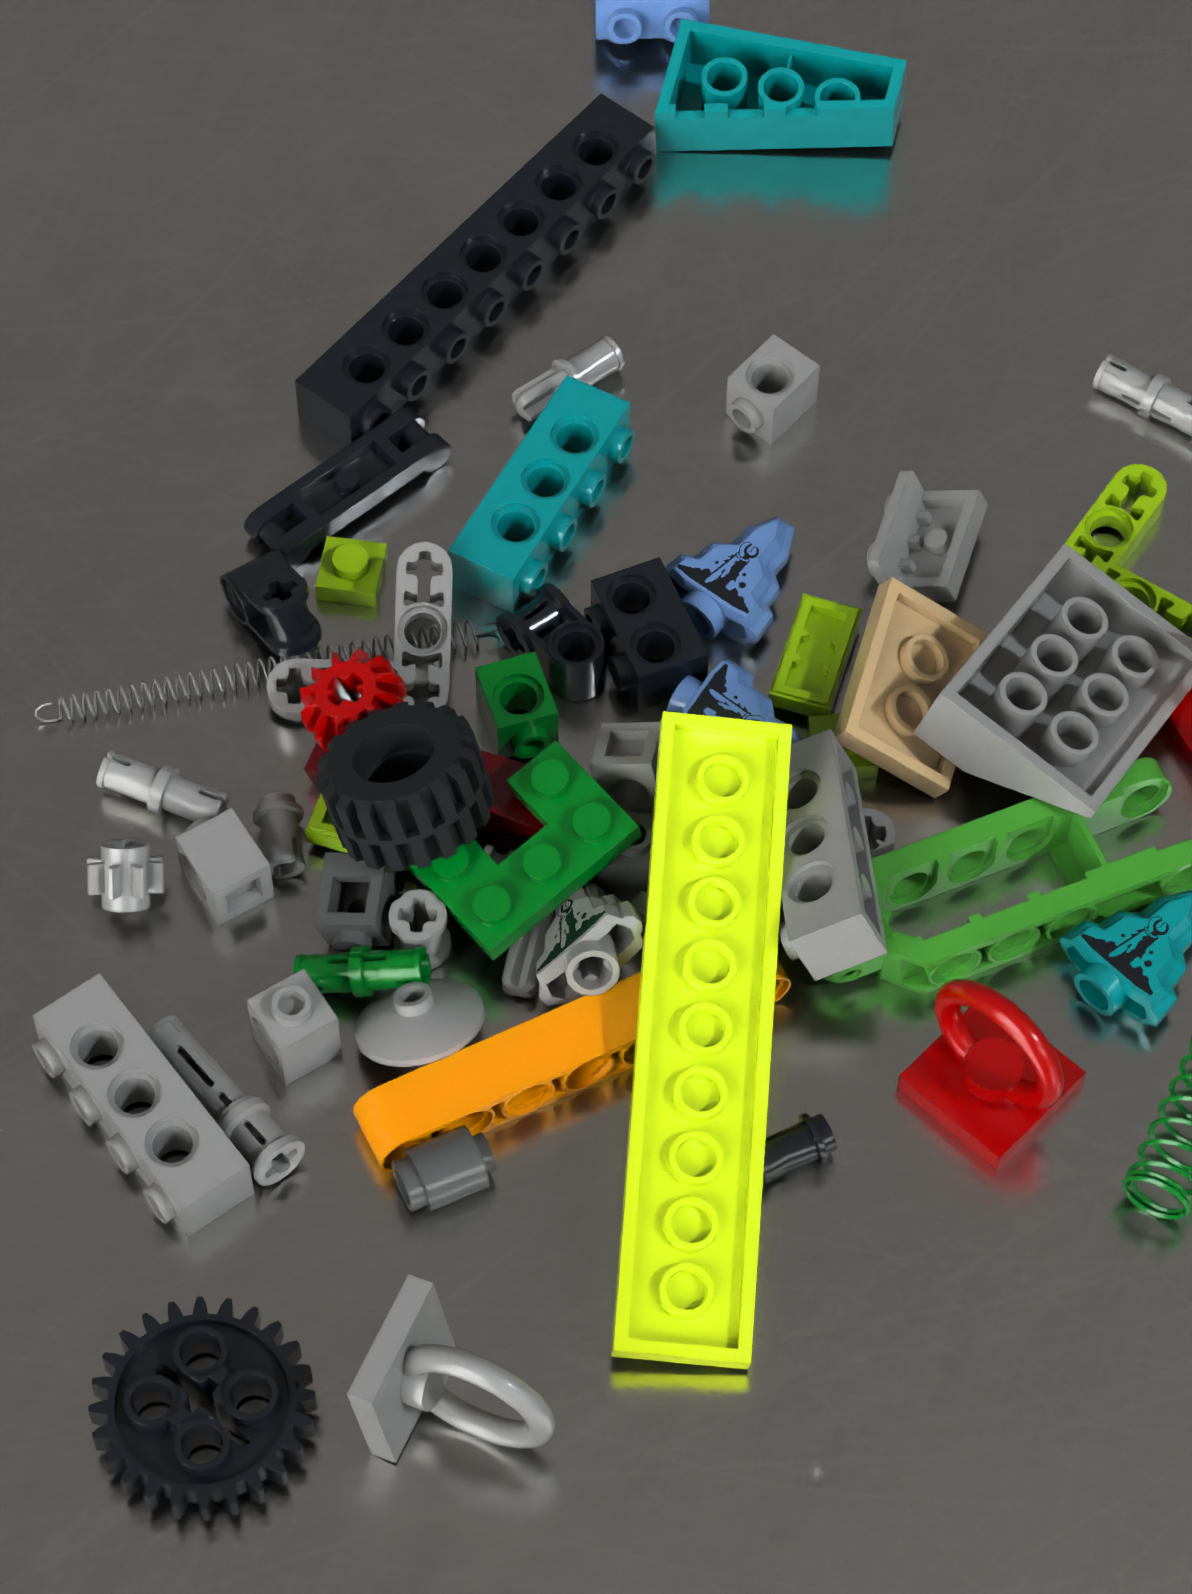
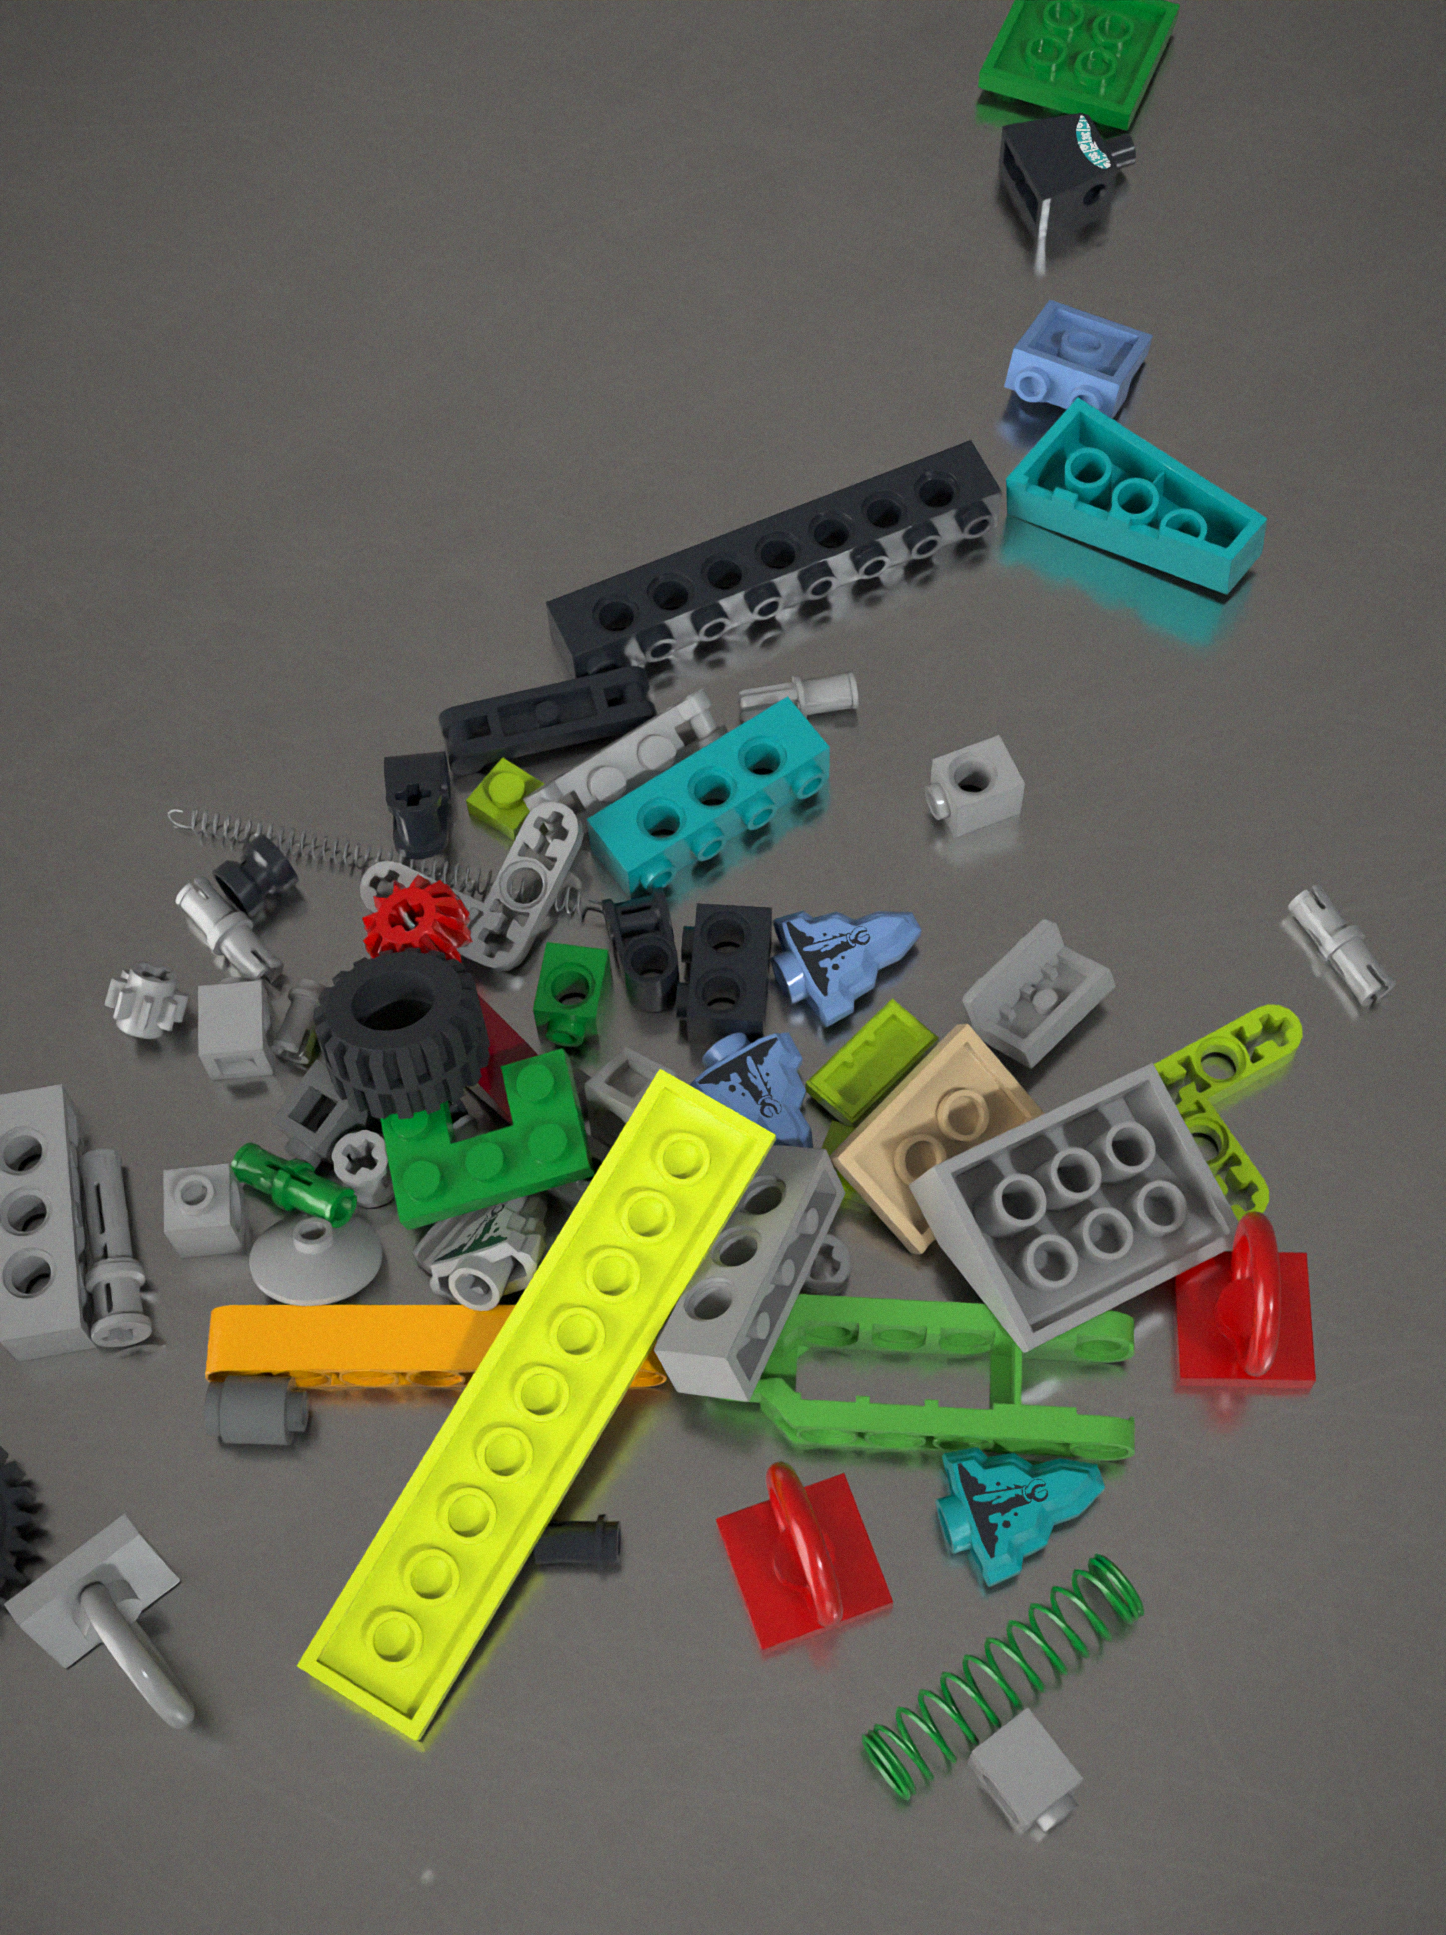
camera: 30 degrees right, 5 degrees up
none -> black wheel [212,834,299,919]
none -> light grey plate [523,689,728,844]

